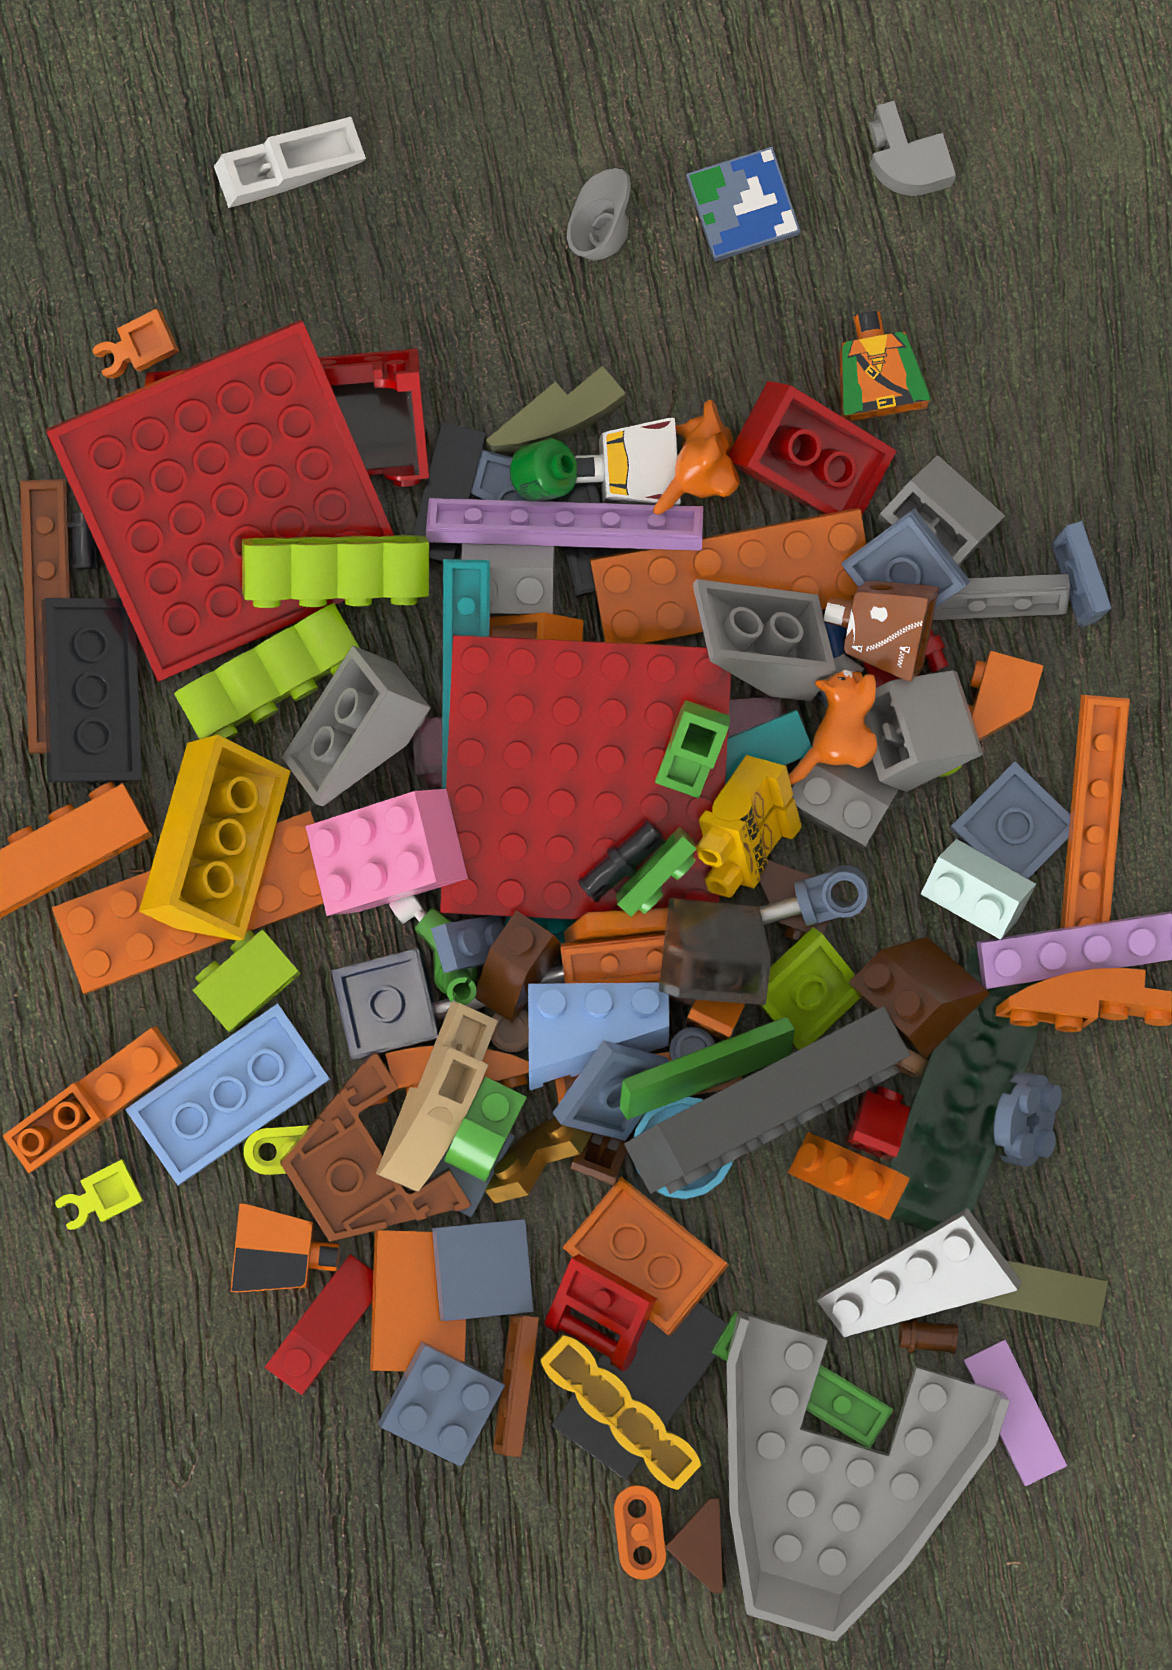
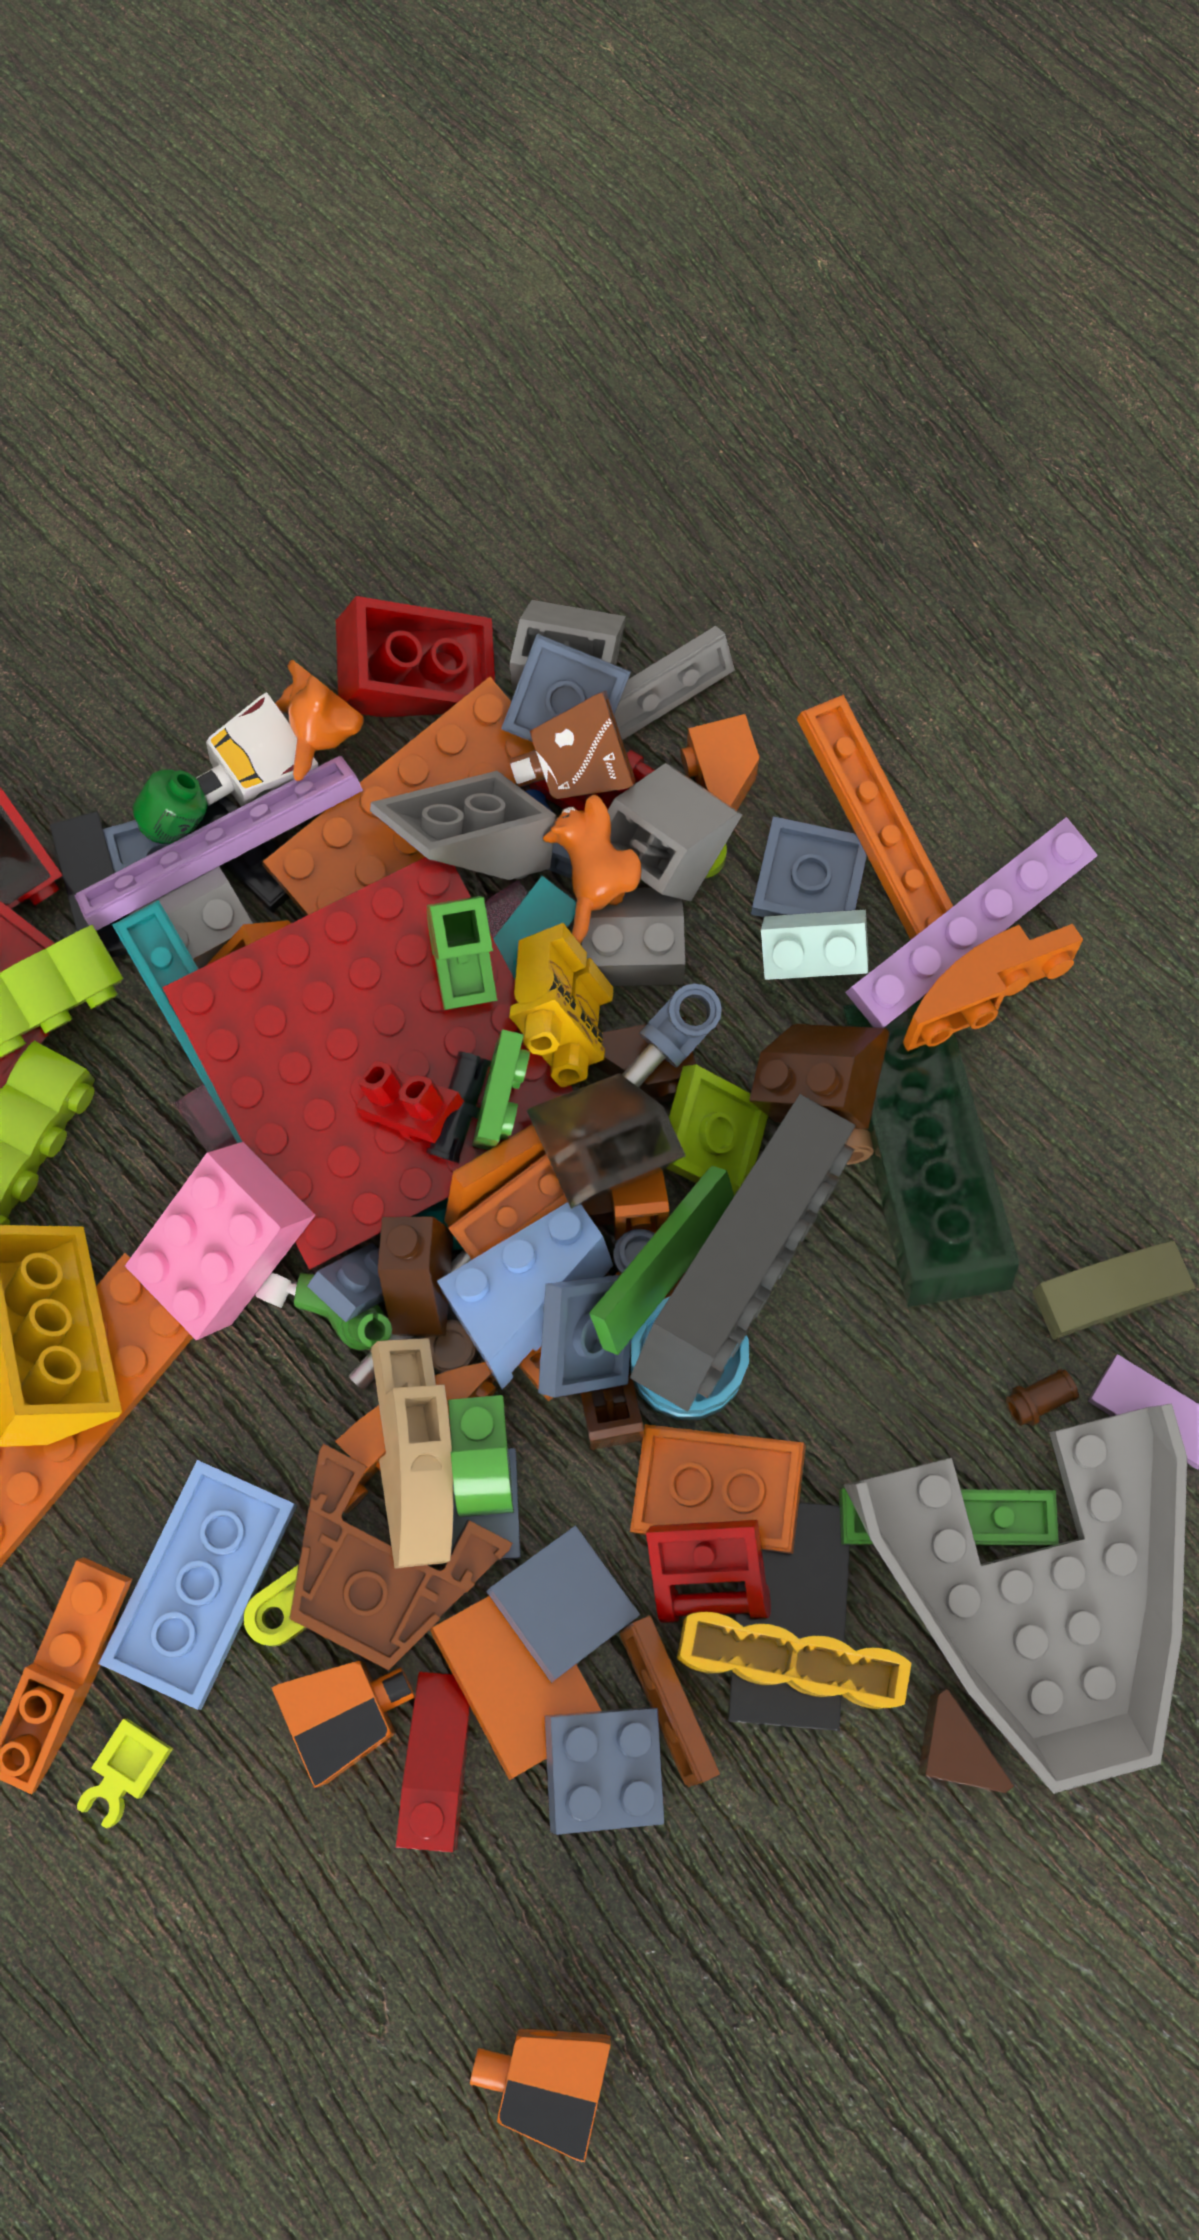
camera: 30 degrees left, 10 degrees down
lime brick [192,929,301,1034] -> none
light grey slope [282,646,430,807] -> none
plate [331,948,440,1061] -> none
pearl gold plate [484,1117,592,1204] -> none
olive slope [486,366,626,454] -> none
light grey cap [567,168,631,261] -> none
orange plate [614,1485,666,1580] -> none
tile [686,147,800,262] -> none
orange plate [788,1132,910,1220] -> none
wing [817,1208,1022,1337] -> none
torso [840,311,930,422] -> none
red slope [844,1086,910,1160] -> none
light grey brick [869,101,956,196] -> none
sand blue plate [994,1072,1062,1167] -> none
sand blue tile [1051,521,1111,628] -> none
none -> red hips [355,1060,464,1143]
none -> orange torso [470,2029,611,2163]

